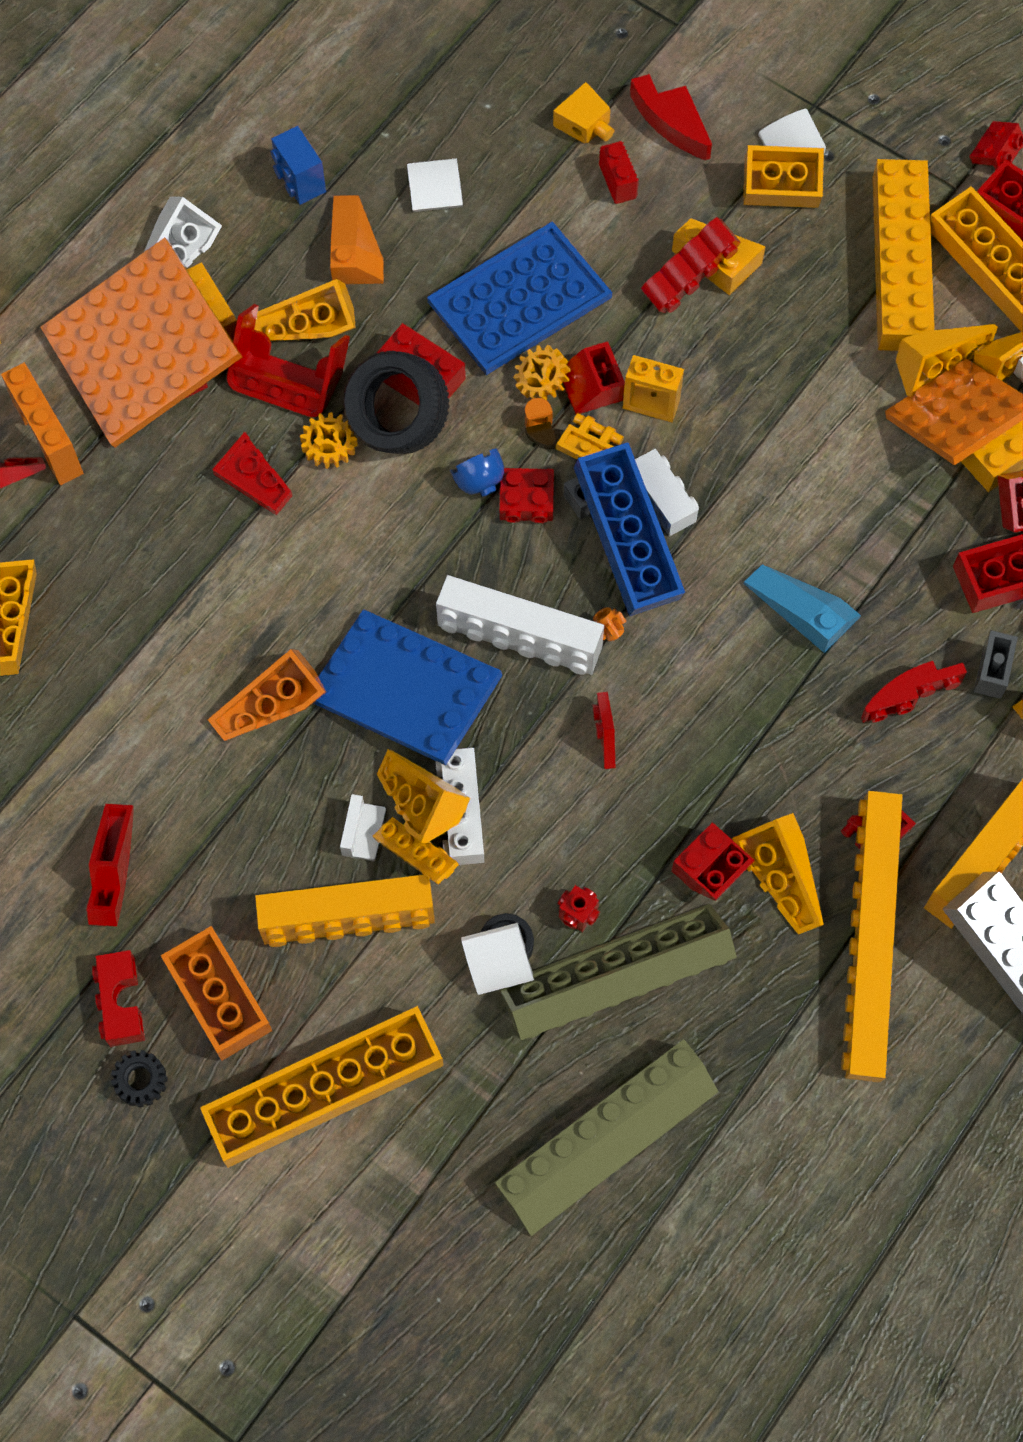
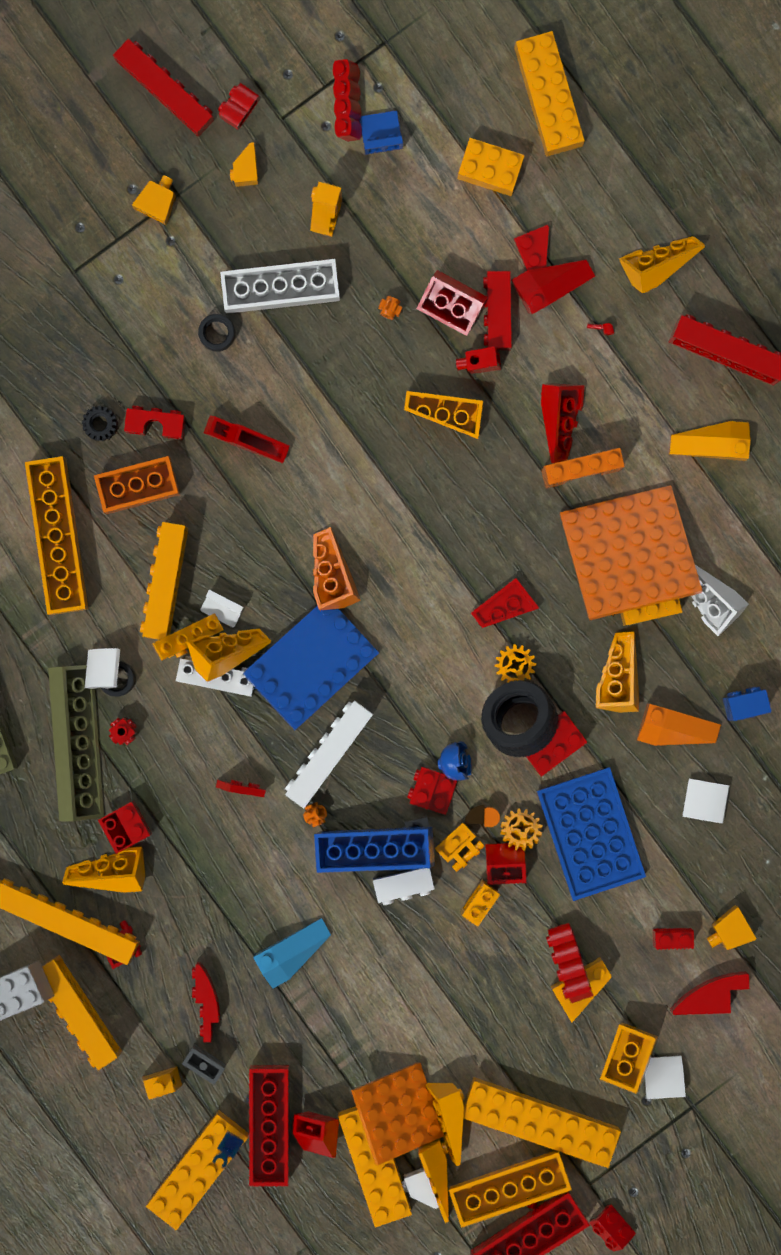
camera: 105 degrees right, 20 degrees up
red windscreen [227,304,350,417] -> none

